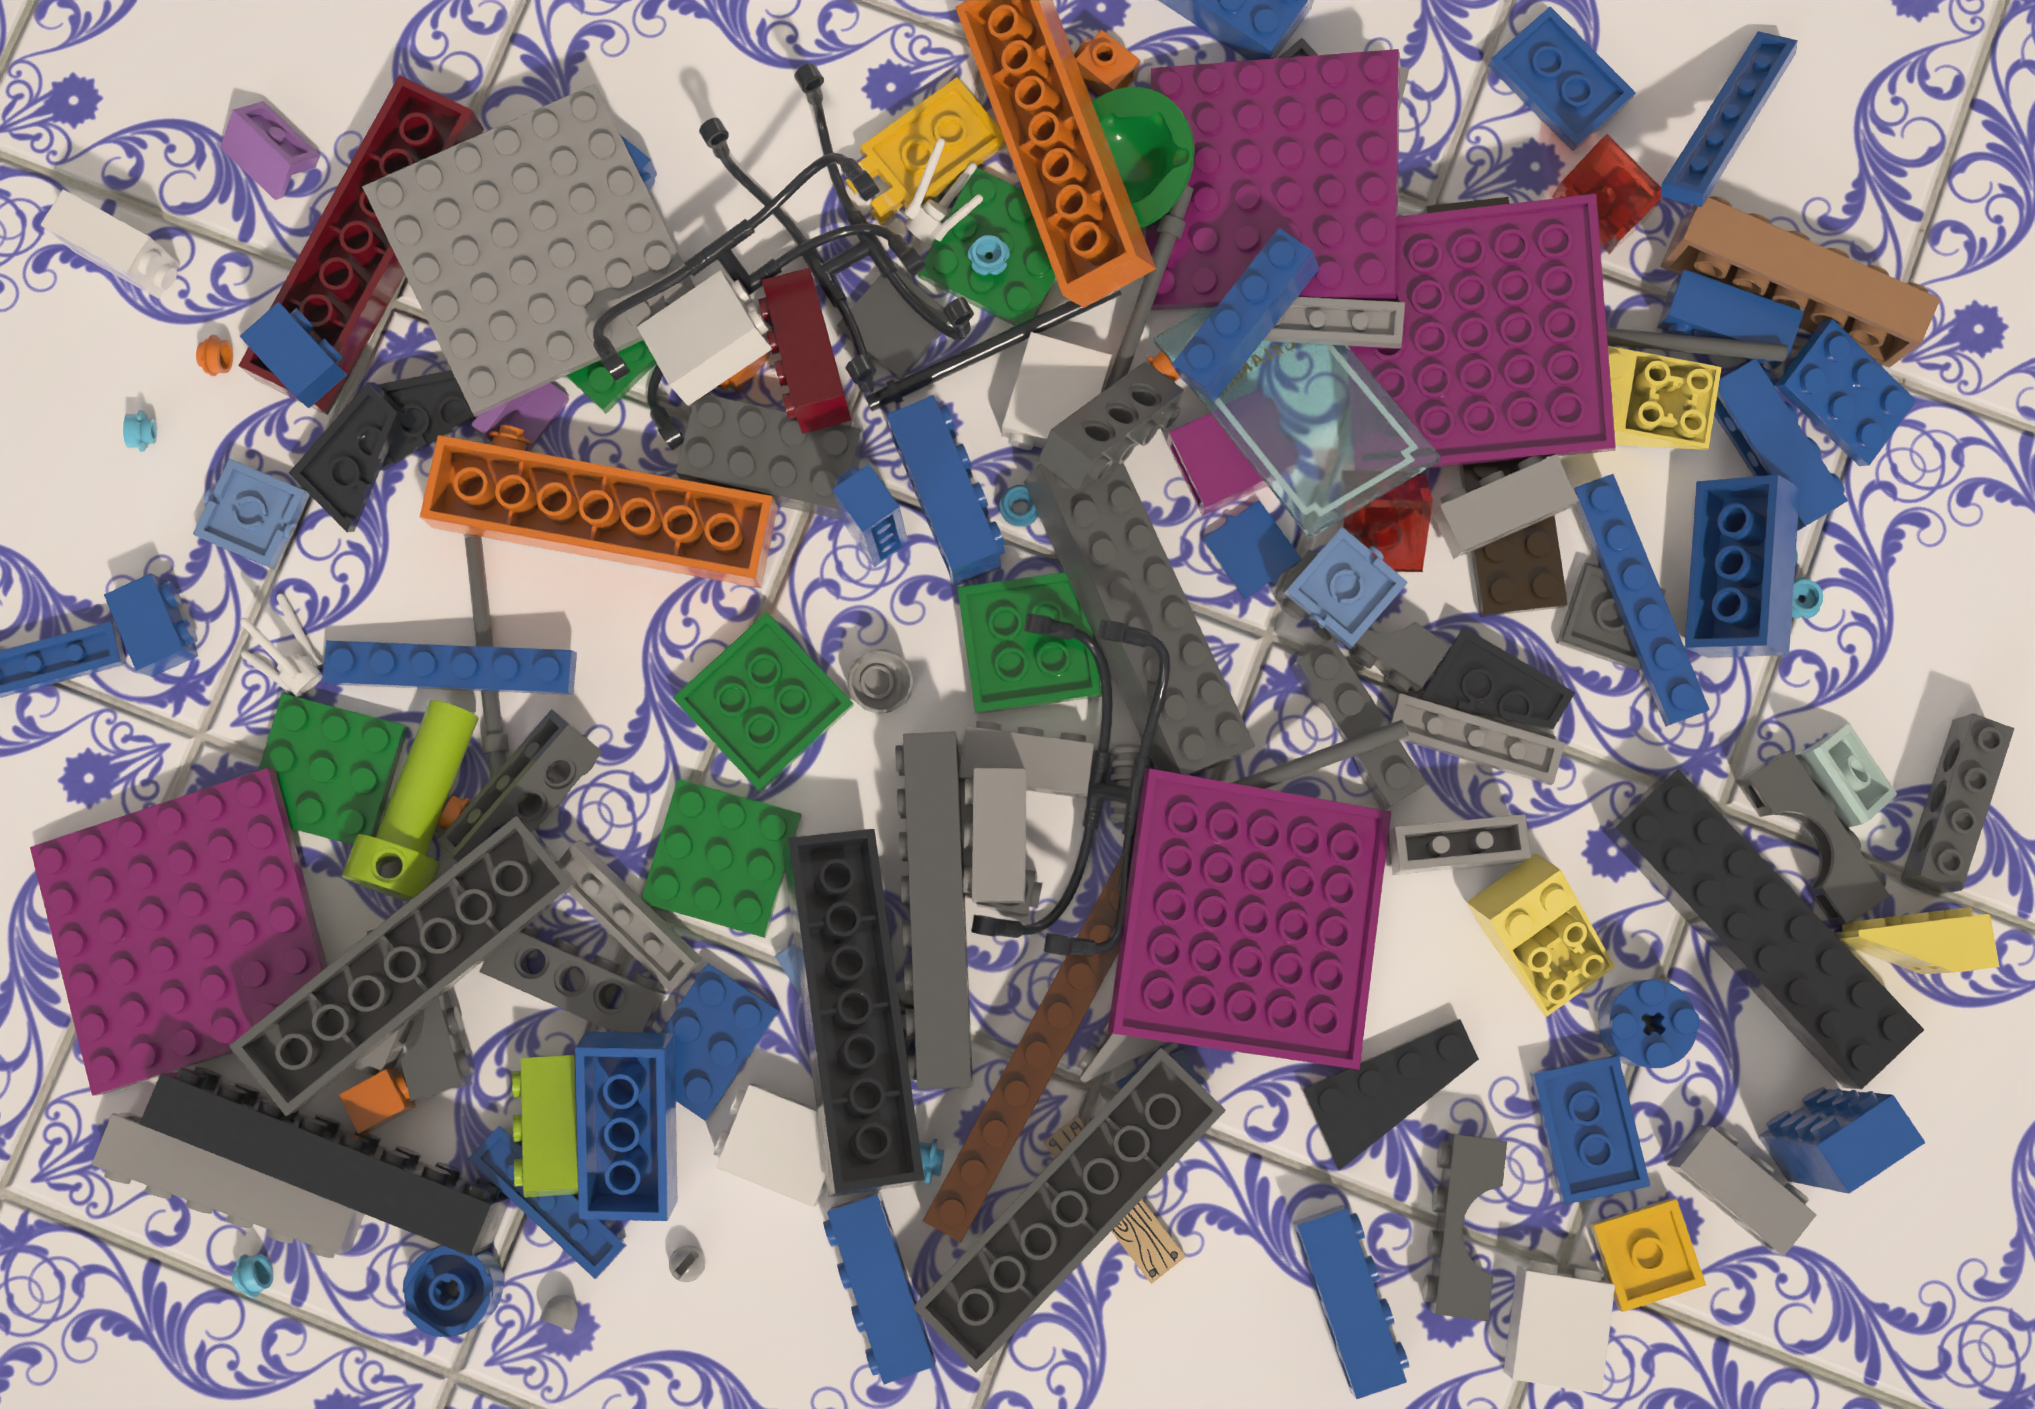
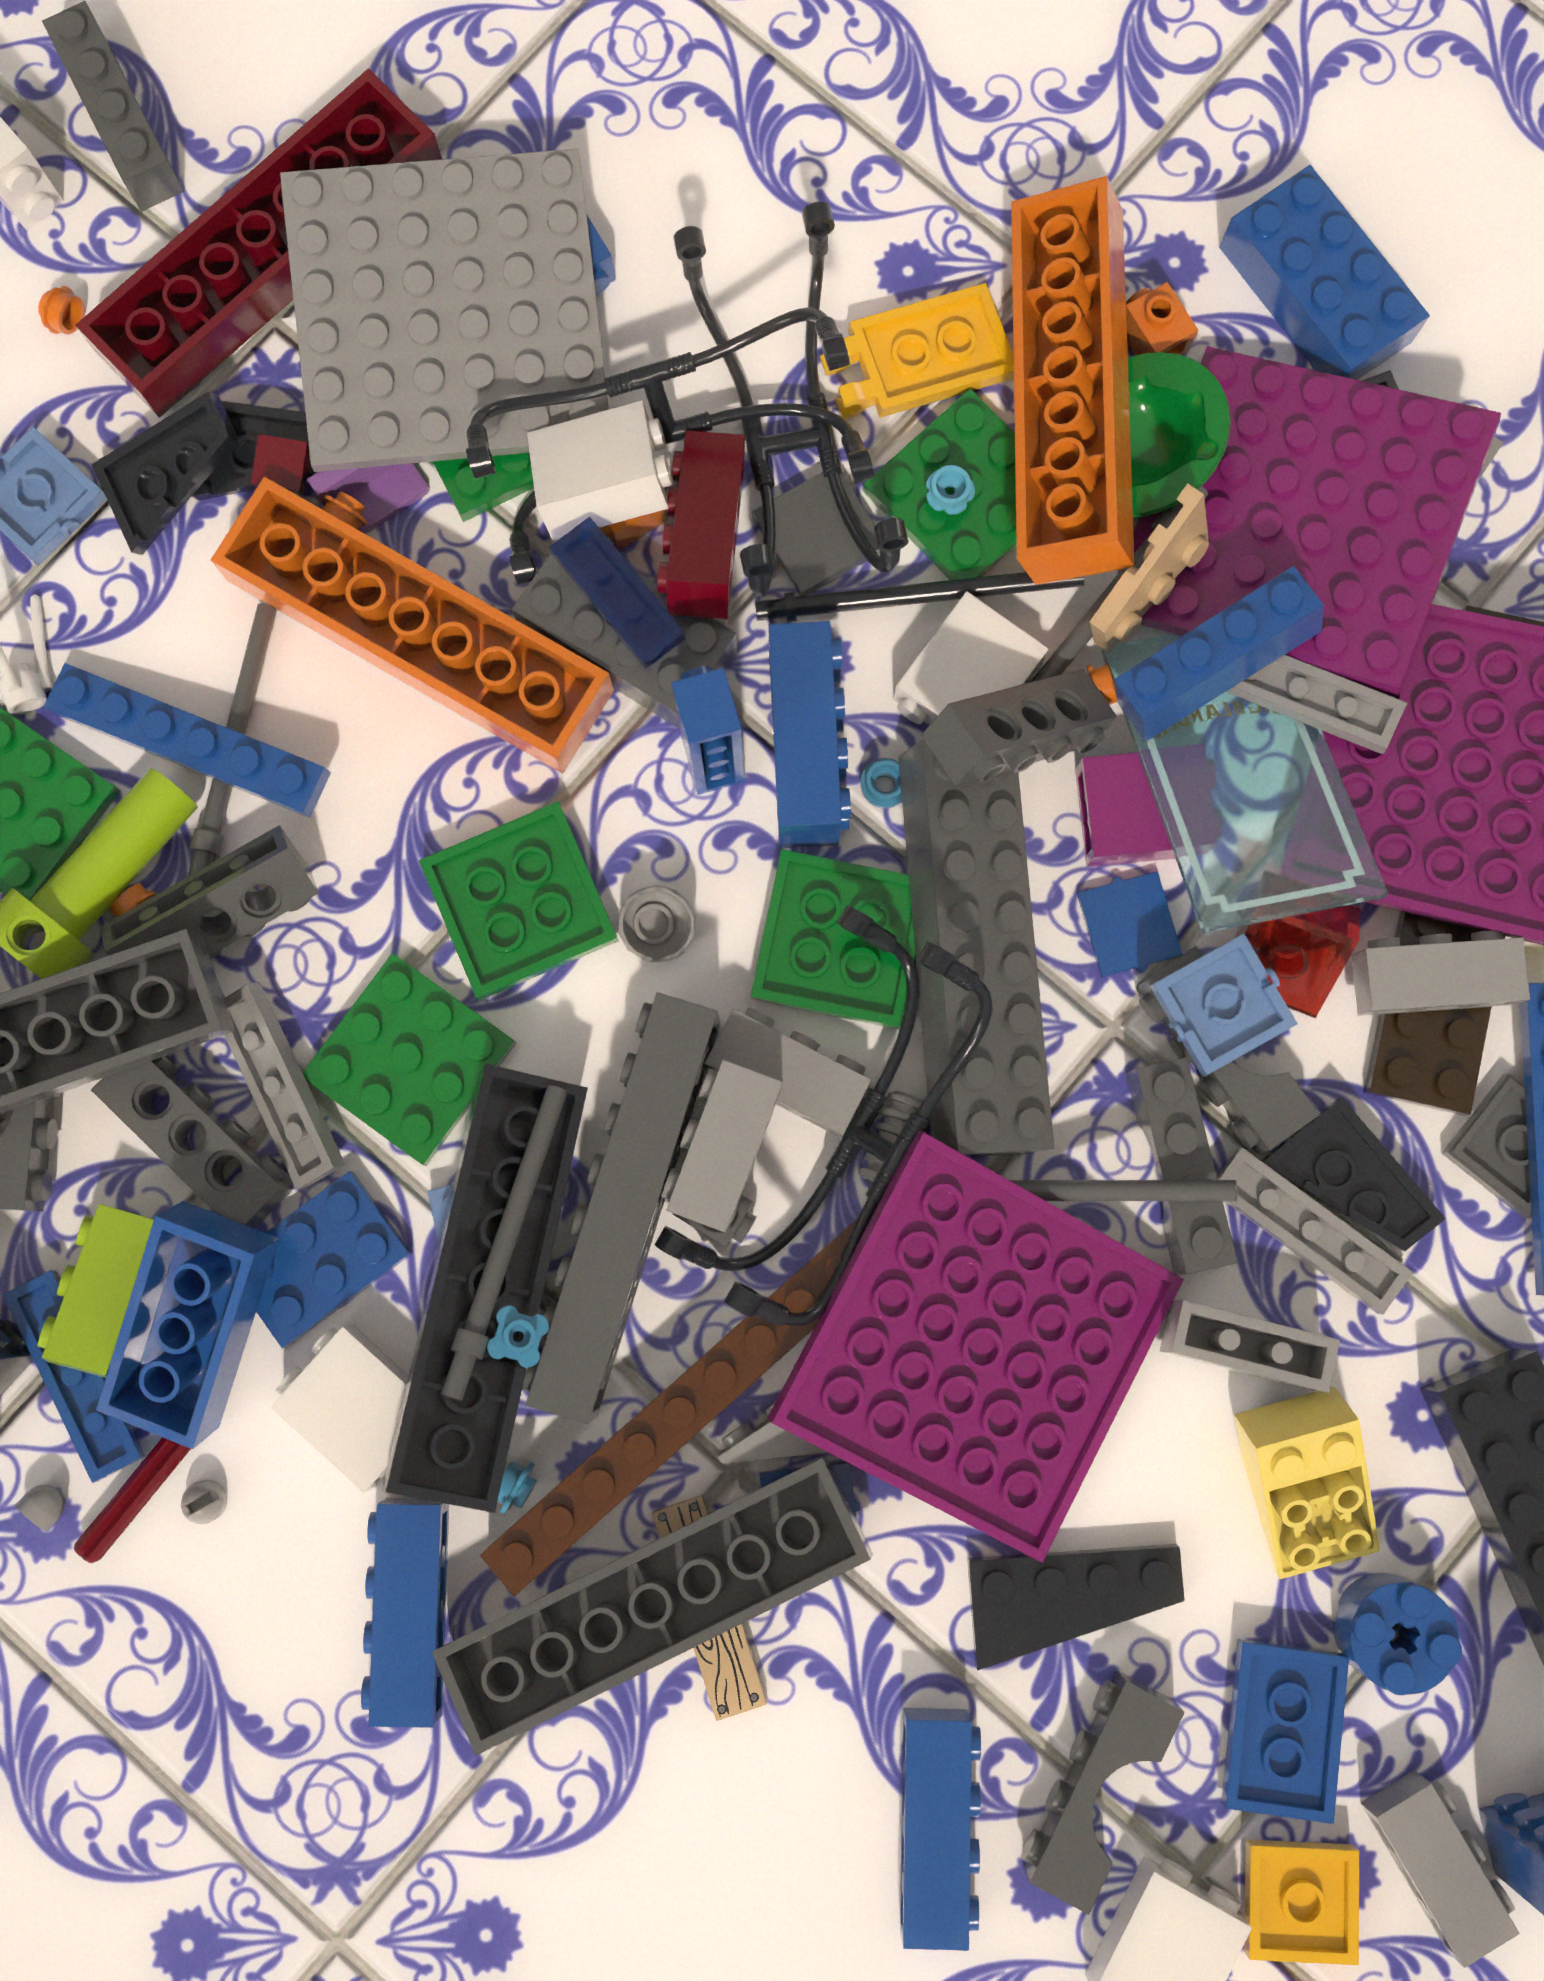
camera: 20 degrees right, 0 degrees up
medium lavender panel [221,101,320,200] -> none
blue brick [239,302,347,408] -> none
white plant [904,138,983,244] -> none
none -> dark grey arch [42,1,184,212]
none -> dark red axle [74,1437,191,1564]
none -> dark red tile [251,434,310,495]
none -> dark grey bar [441,1085,568,1401]
none -> dark azure plate [487,1306,549,1368]
none -> clear blue plate [549,516,686,670]
none -> tan wing [1089,483,1209,653]

